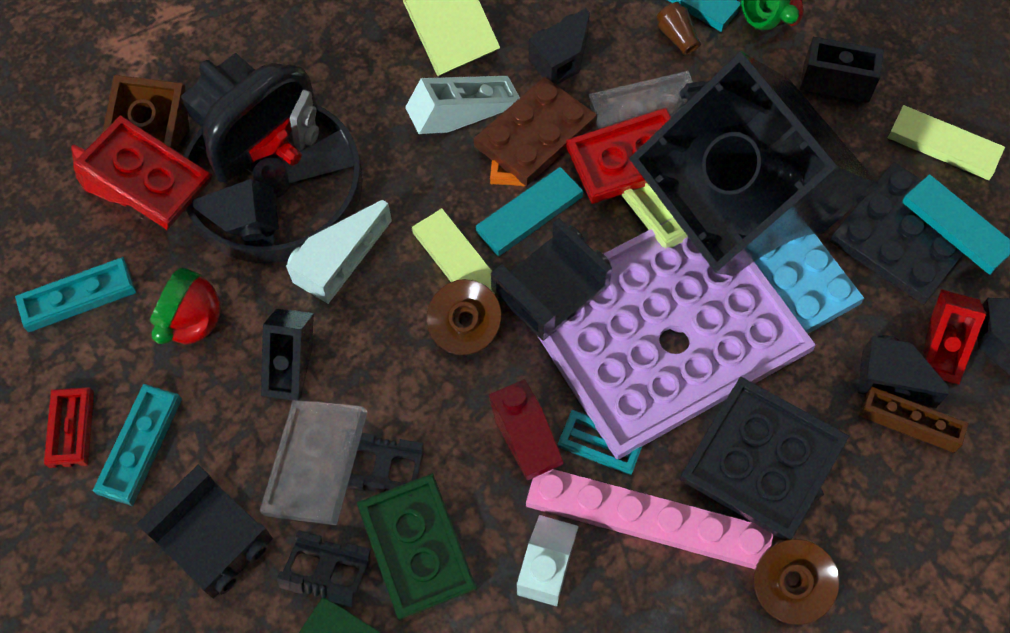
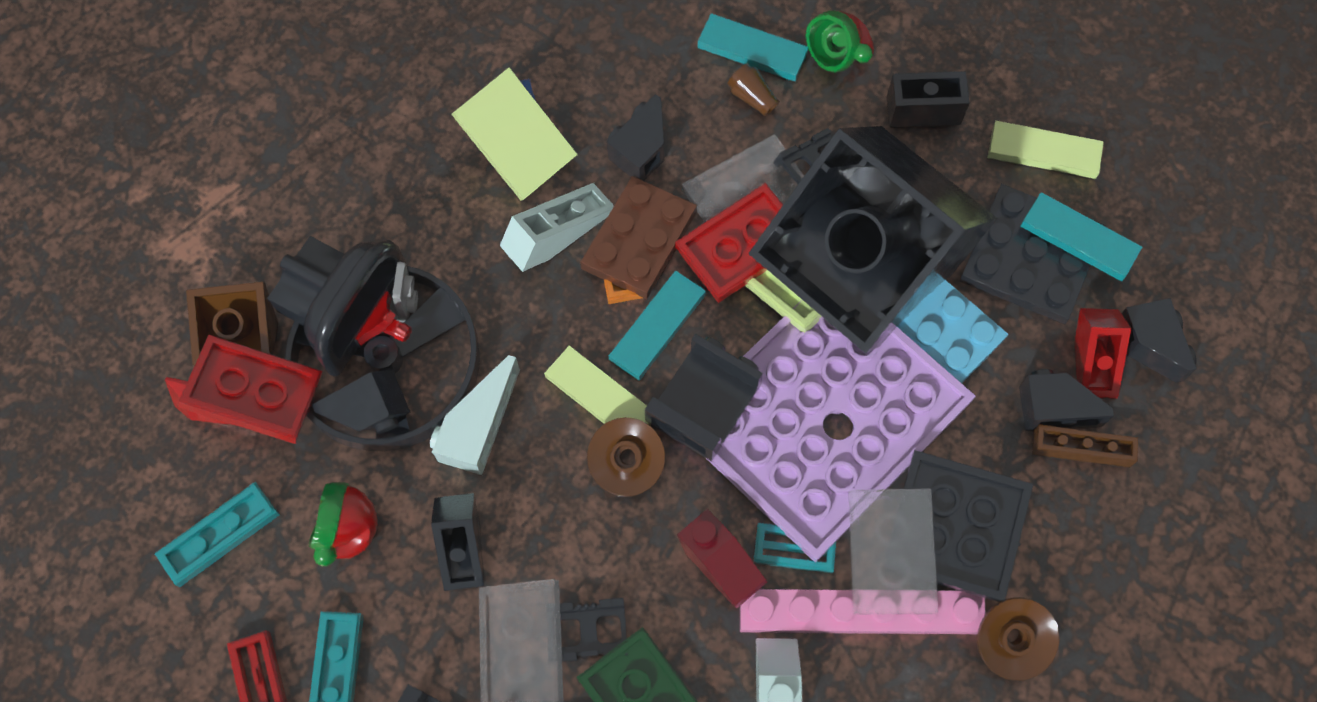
camera: 15 degrees left, 5 degrees up
none -> clear tile [848,489,938,615]

